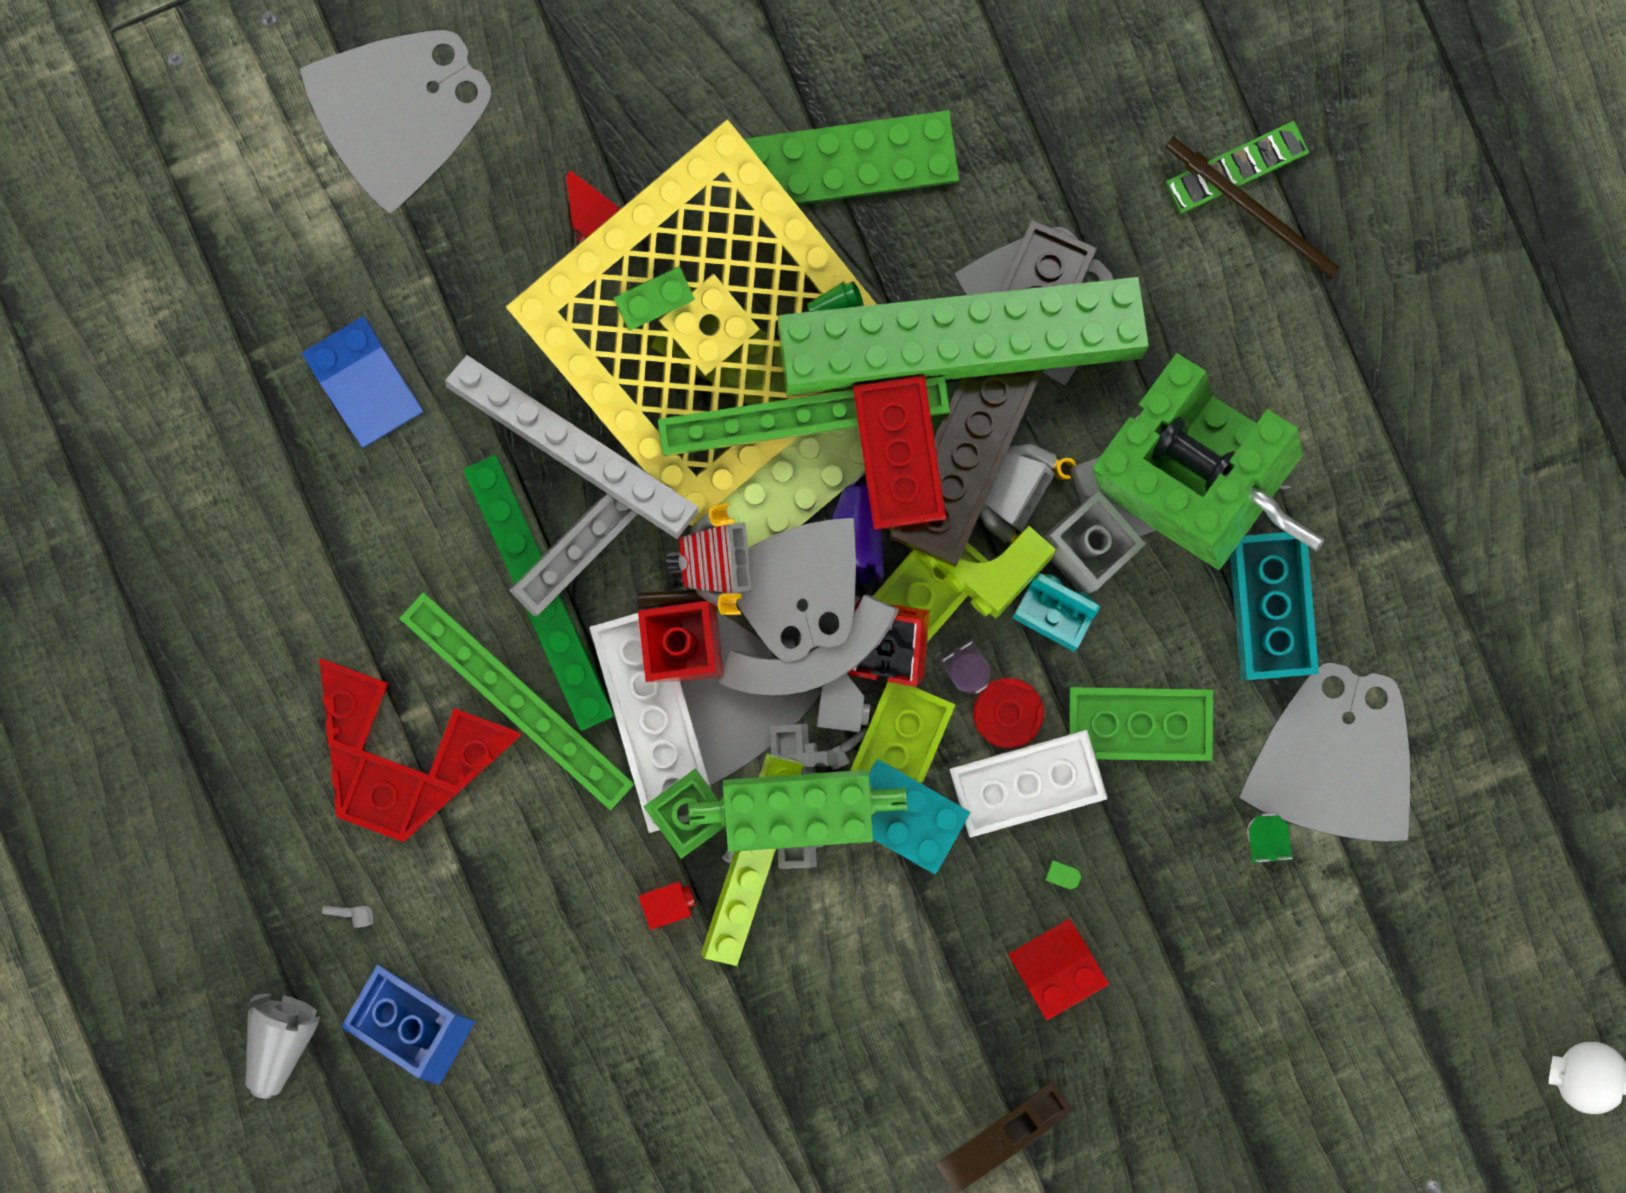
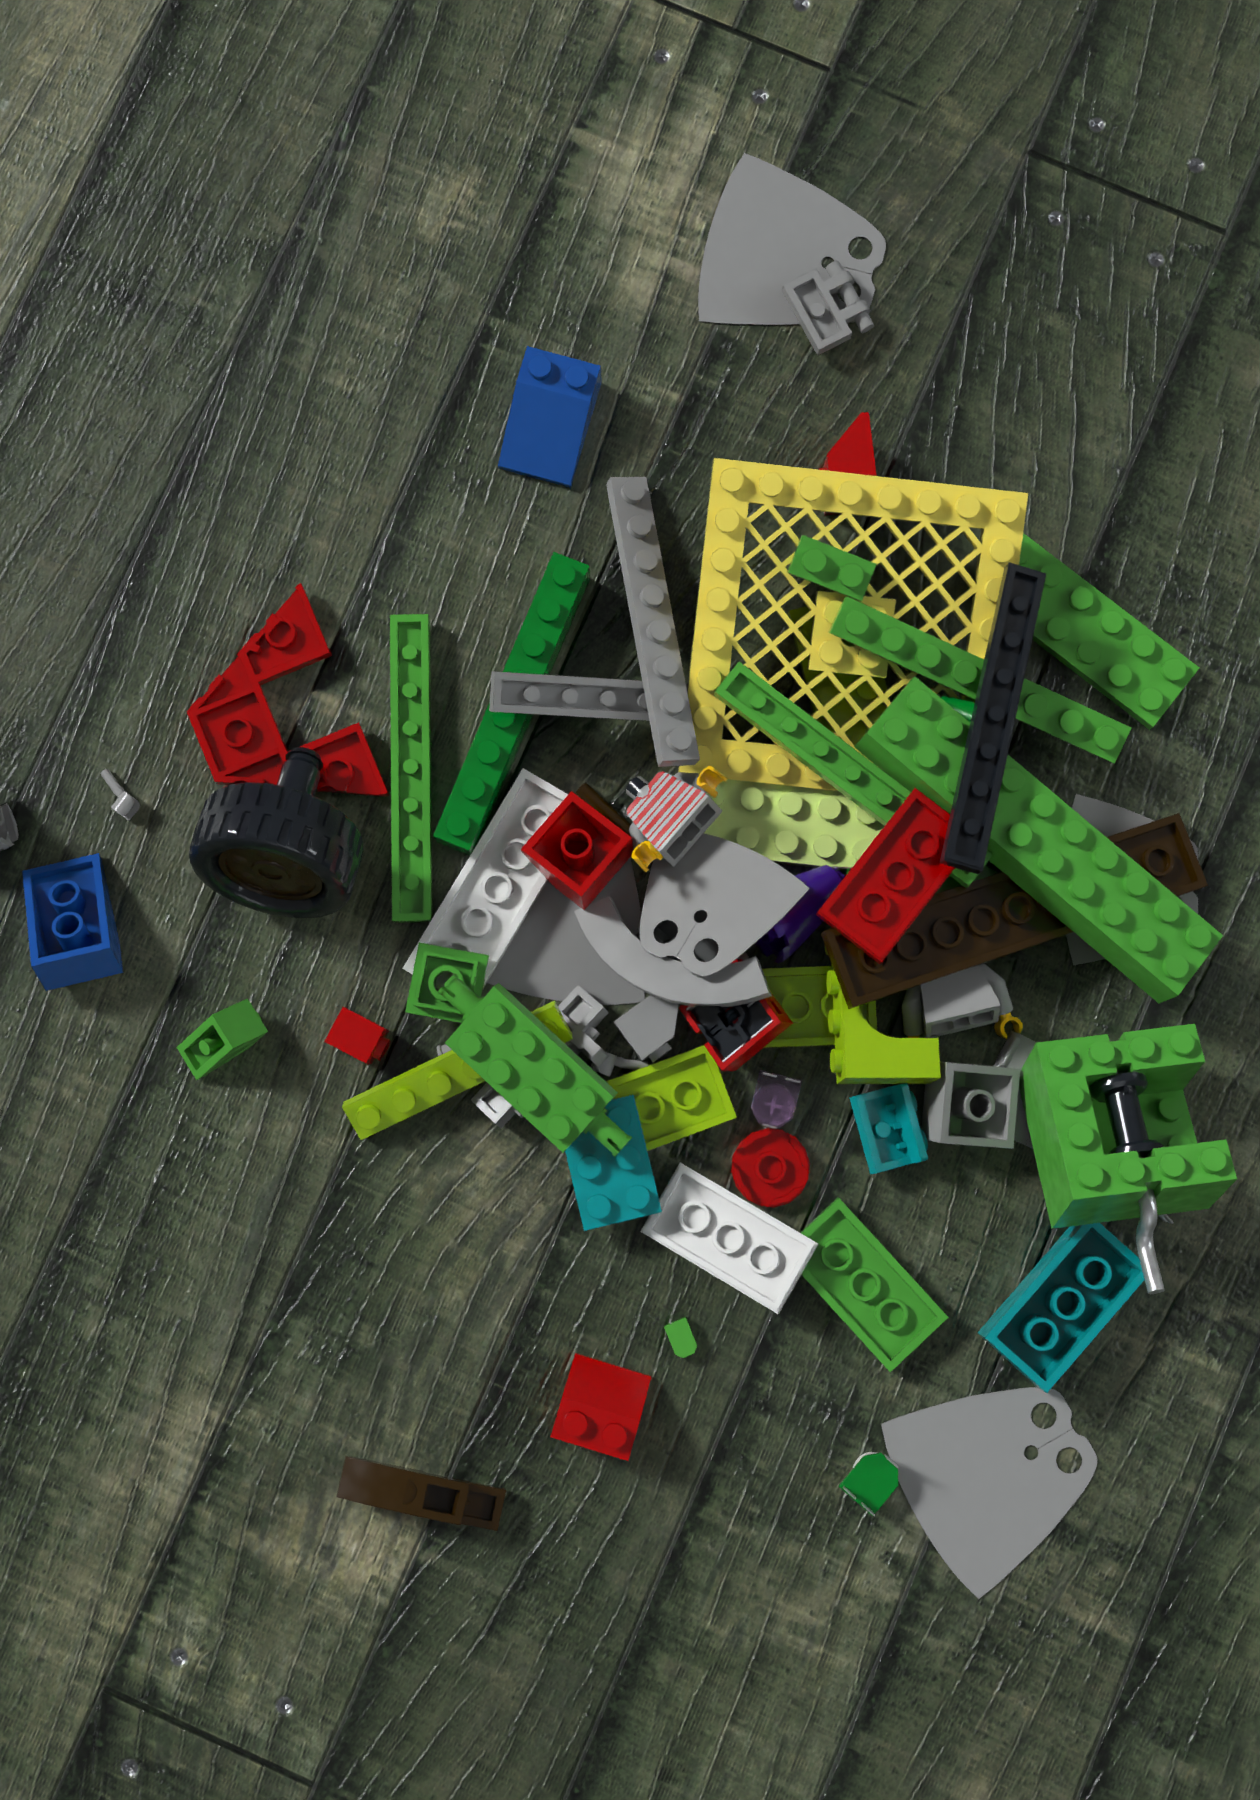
camera: 50 degrees right, 5 degrees down
none -> bright green slope [176,999,268,1080]
none -> black wheel [189,747,363,918]
none -> light grey plate [782,260,874,356]
none -> bright green plate [828,596,1132,764]
none -> black tile [940,562,1046,874]

